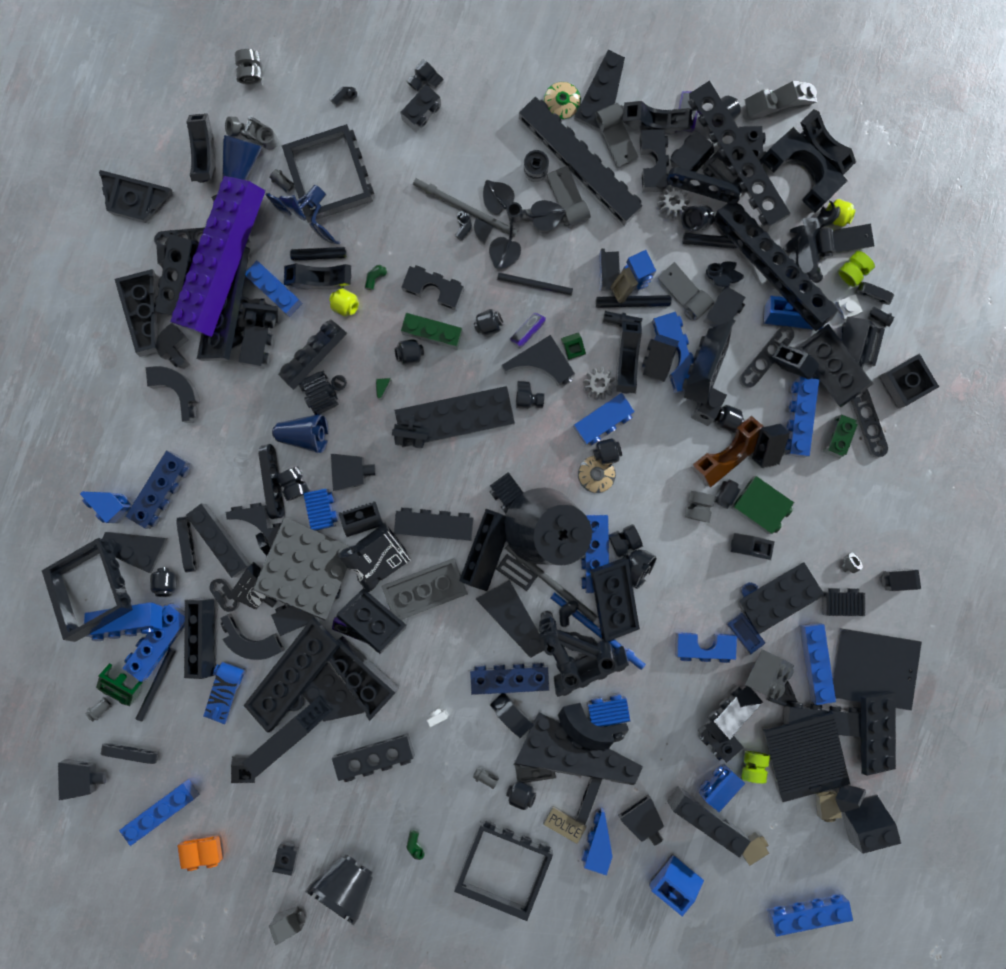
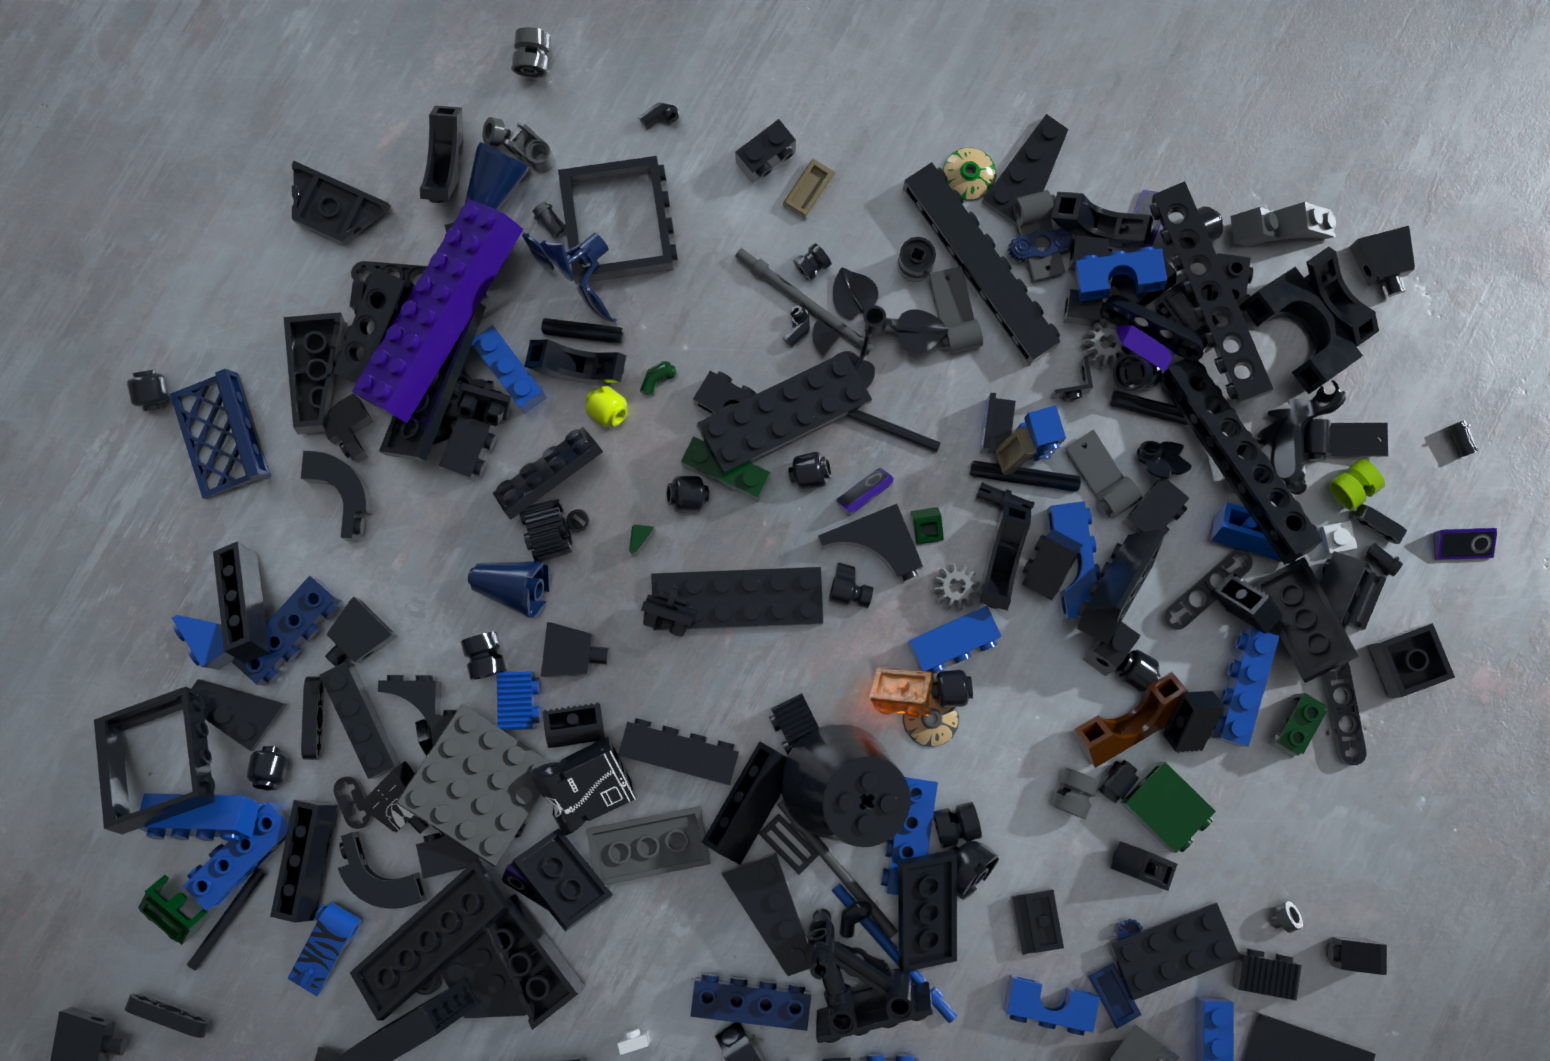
camera: 10 degrees right, 5 degrees down
dark grey pin [85,697,112,722] -> none
black beam [258,444,284,519] -> none
black piece [406,59,444,92] -> none
neon yellow head [826,199,856,227] -> none
none -> black head [127,369,169,411]
none -> dark blue fence [170,369,271,499]
none -> black brick [213,541,270,663]
none -> black torso [325,597,397,667]
none -> black plate [696,351,873,475]
none -> dark tan tile [783,158,836,220]
none -> black wheel [793,243,832,282]
none -> clear orange bracket [870,667,934,717]
none -> dark blue piece [1008,229,1073,262]
none -> black plate [1011,889,1064,955]
none -> black bracket [1051,357,1093,401]
none -> blue arch [1075,247,1167,302]
none -> dark purple slope [1116,325,1175,371]
none -> black torso [1349,226,1415,296]
none -> slope [1434,528,1497,560]
none -> black pin [1448,420,1479,458]

